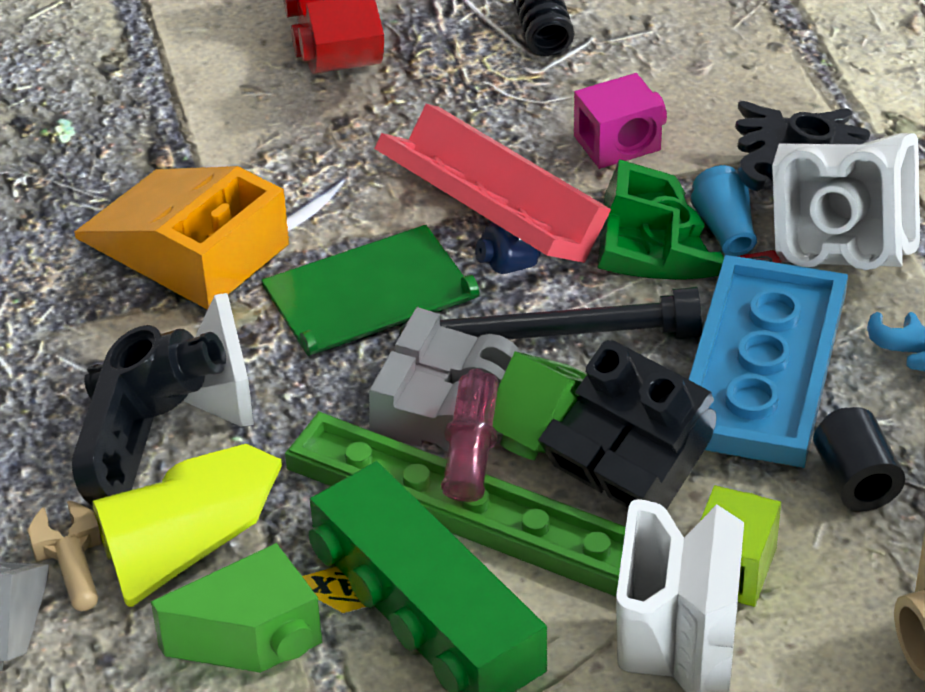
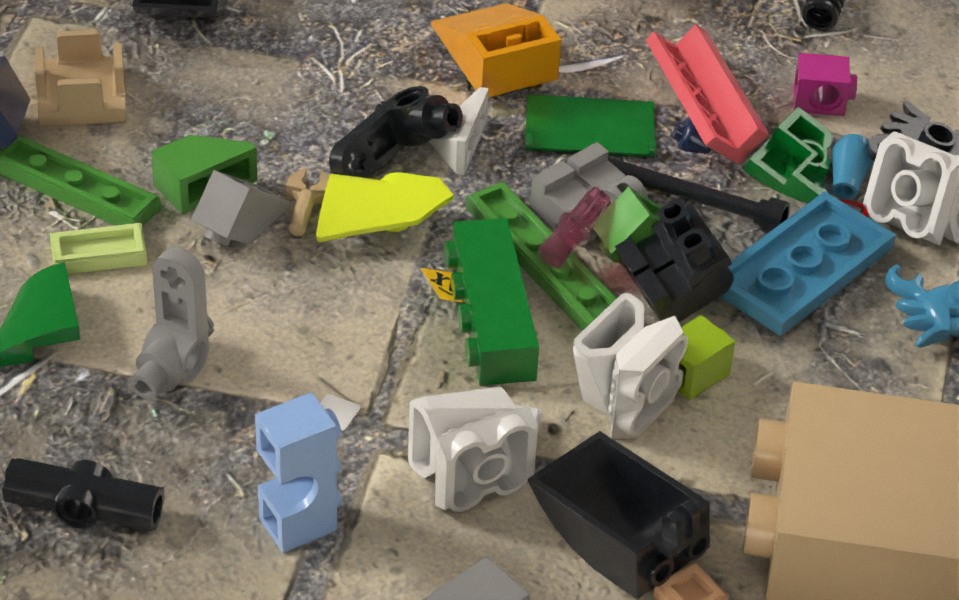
camera: 25 degrees right, 0 degrees up
bright green slope [151,543,322,673] -> none
black brick [813,407,905,512] -> none

